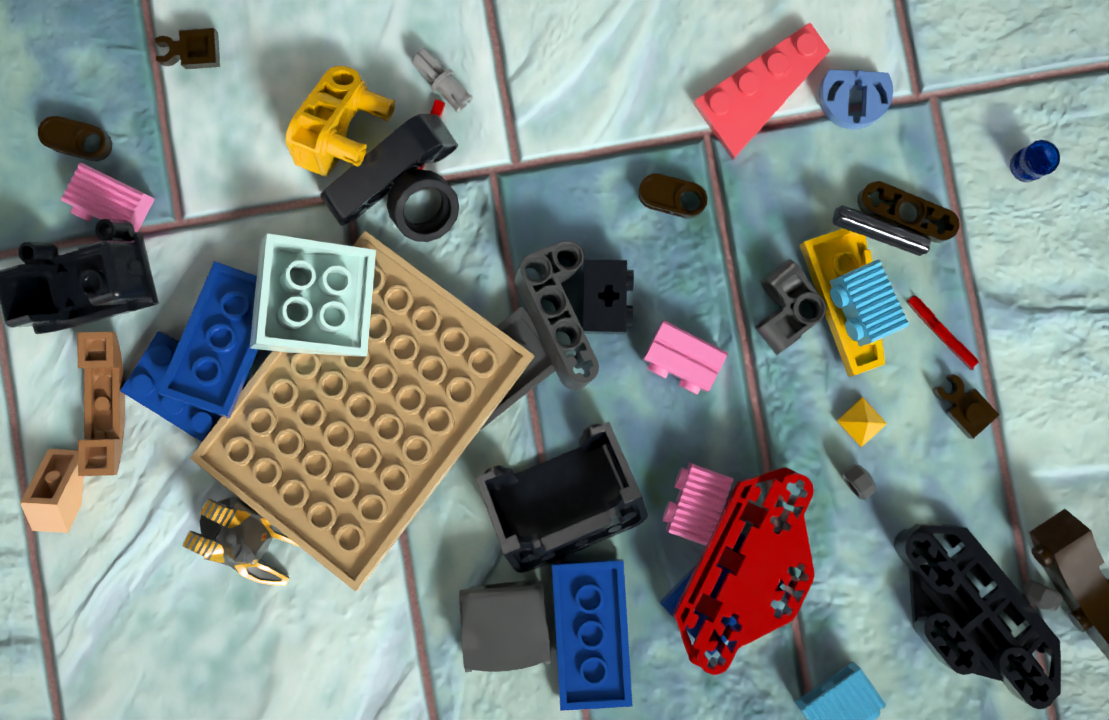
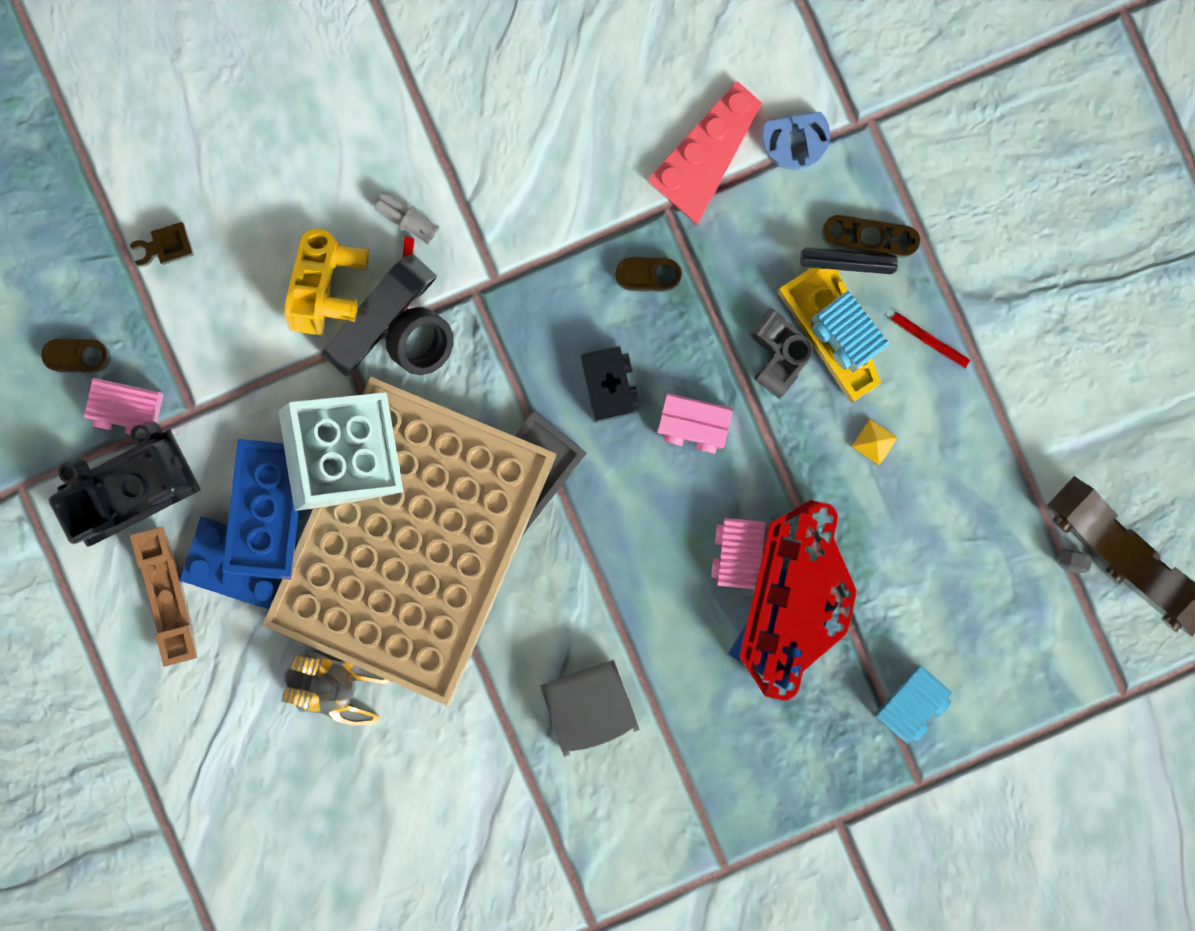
camera: 15 degrees left, 0 degrees up
light nougat slope [20,449,84,533] -> none
black windscreen [476,422,648,573] -> none
dark grey beam [514,240,599,390] -> none
blue plate [552,559,633,711] -> none
dark grey tile [841,464,876,500] -> none
black connector [894,523,1061,709] -> none
dark brown plate [932,374,999,439] -> none
clear blue wheel [1010,140,1060,183] -> none

